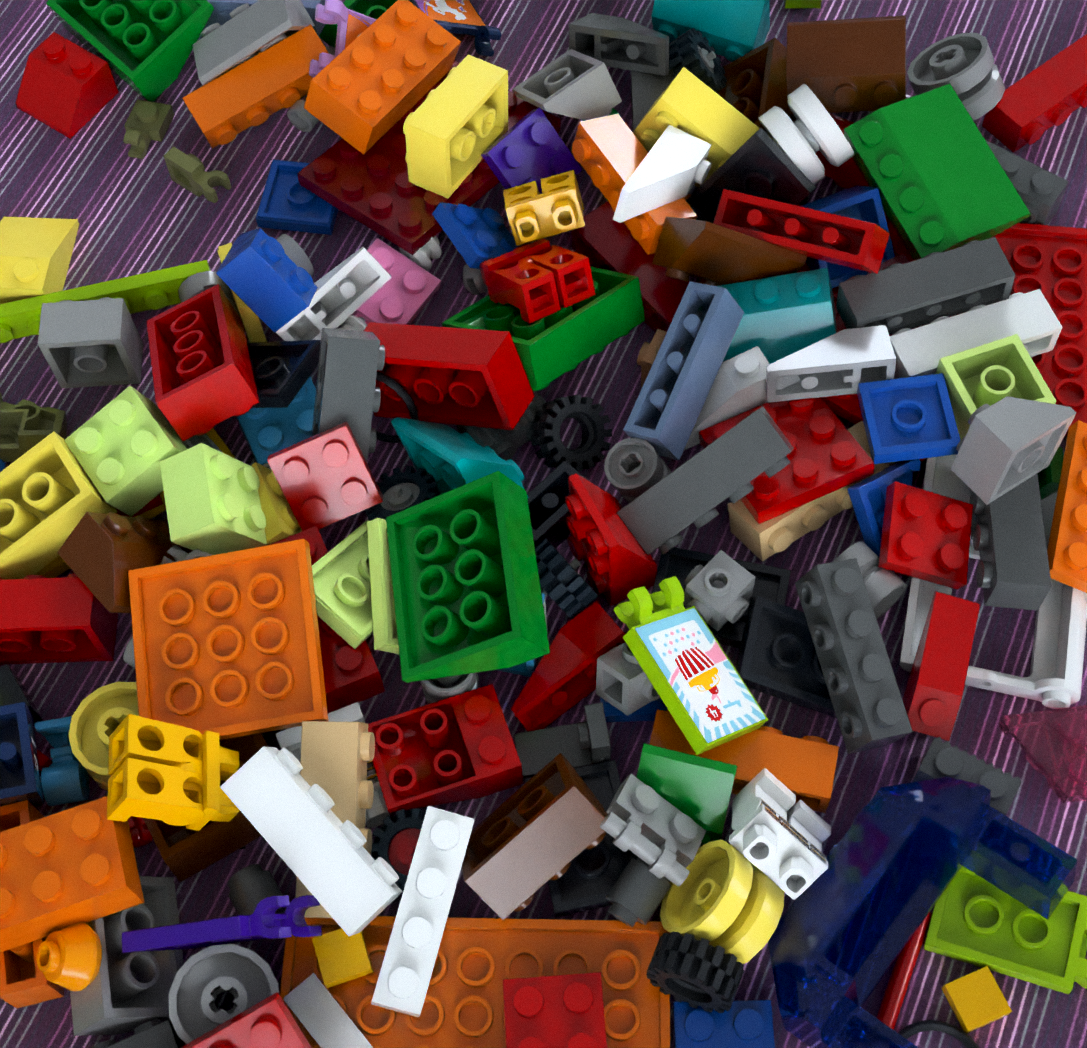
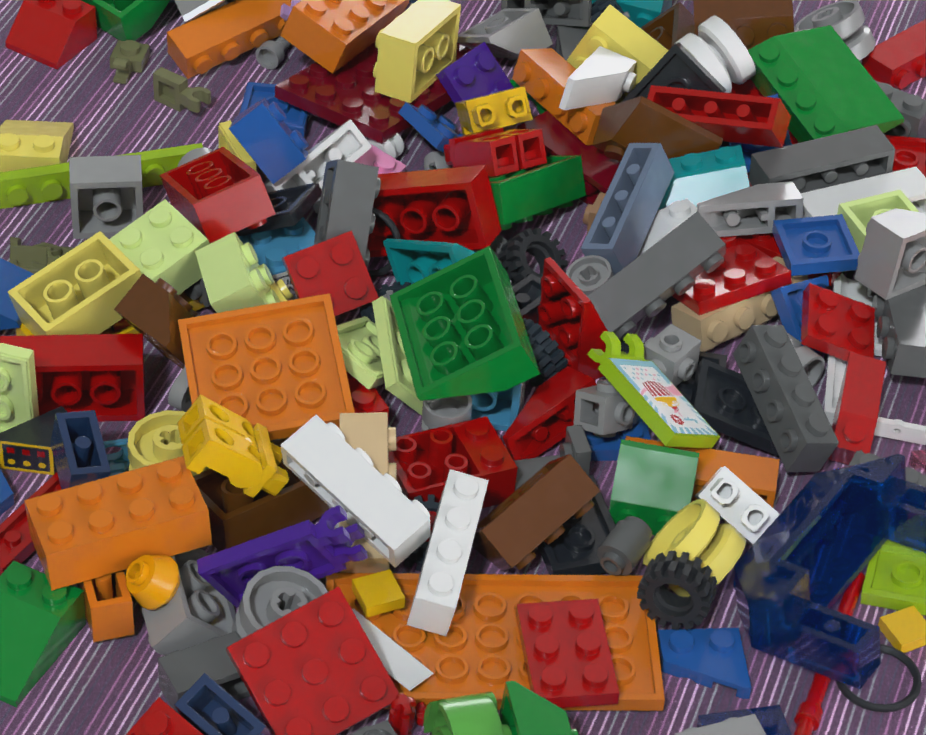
camera: 10 degrees left, 20 degrees down
light grey plate [600,774,706,887] -> none

